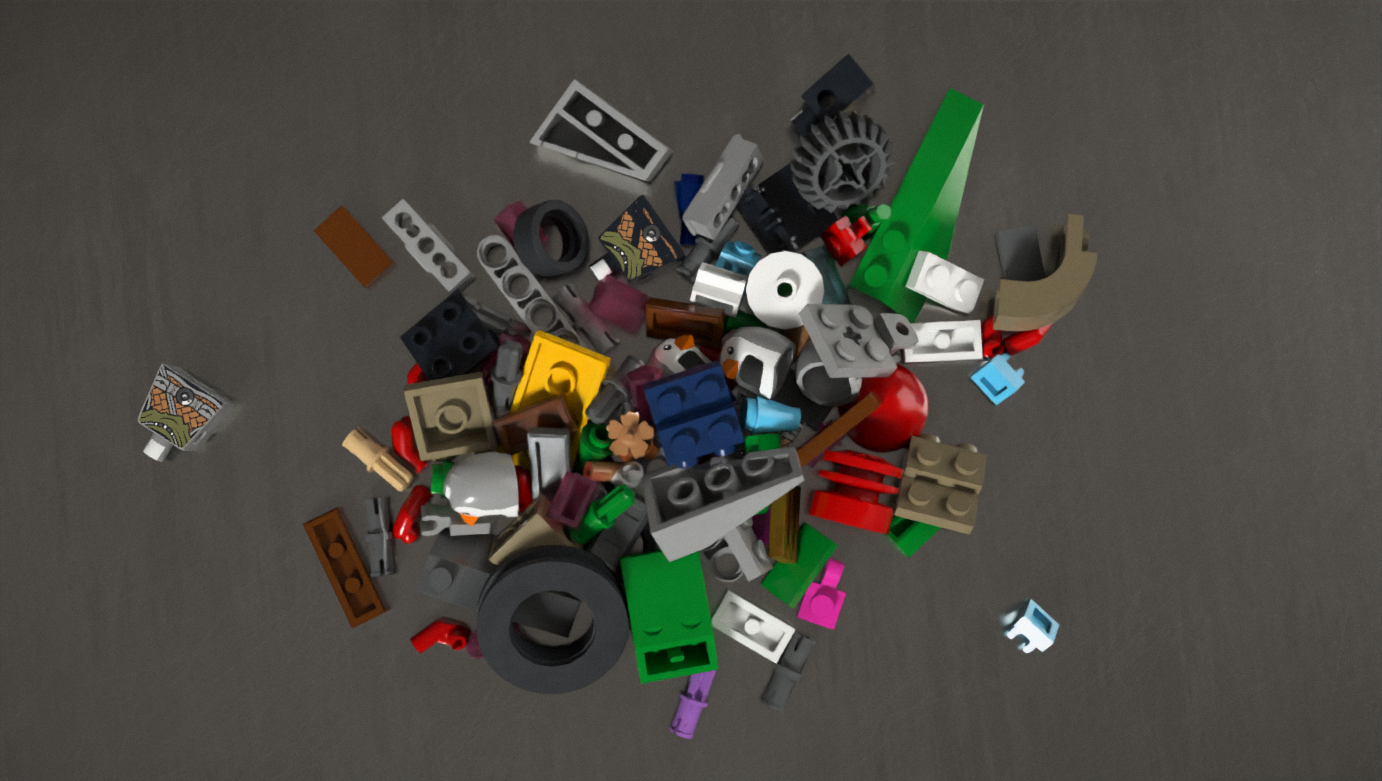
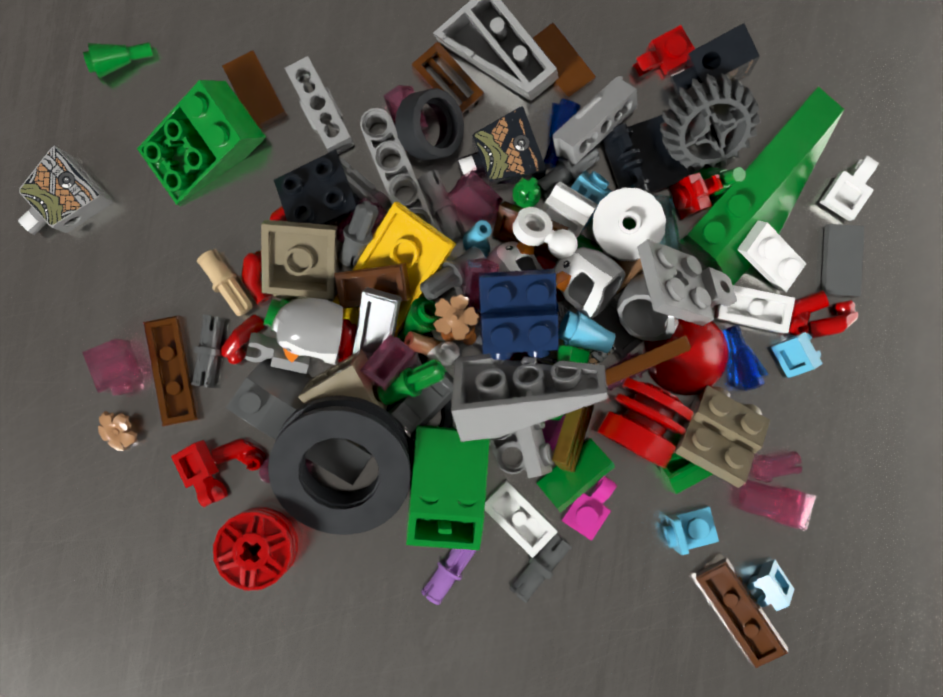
camera: 15 degrees right, 0 degrees up
dark tan arch [993,214,1098,331] -> none
none -> clear pink brick [82,339,144,397]
none -> green cone [83,42,154,79]
none -> medium nougat plant [98,411,138,451]
none -> green slope [137,80,266,205]
none -> red plate [171,440,228,508]
none -> red wheel [213,504,302,591]
none -> reddish brown tile [412,41,484,116]
none -> medium azure arm [463,220,492,258]
none -> green axle [512,177,541,208]
none -> white plate [513,207,578,259]
none -> reddish brown tile [532,22,596,101]
none -> red plate [632,25,695,78]
none -> medium azure bracket [663,505,719,555]
none -> reddish brown tile [695,557,788,668]
none -> clear blue cone [725,325,770,391]
none -> clear pink piece [737,479,816,531]
none -> clear pink pin [752,451,802,483]
none -> white plate [820,155,879,221]

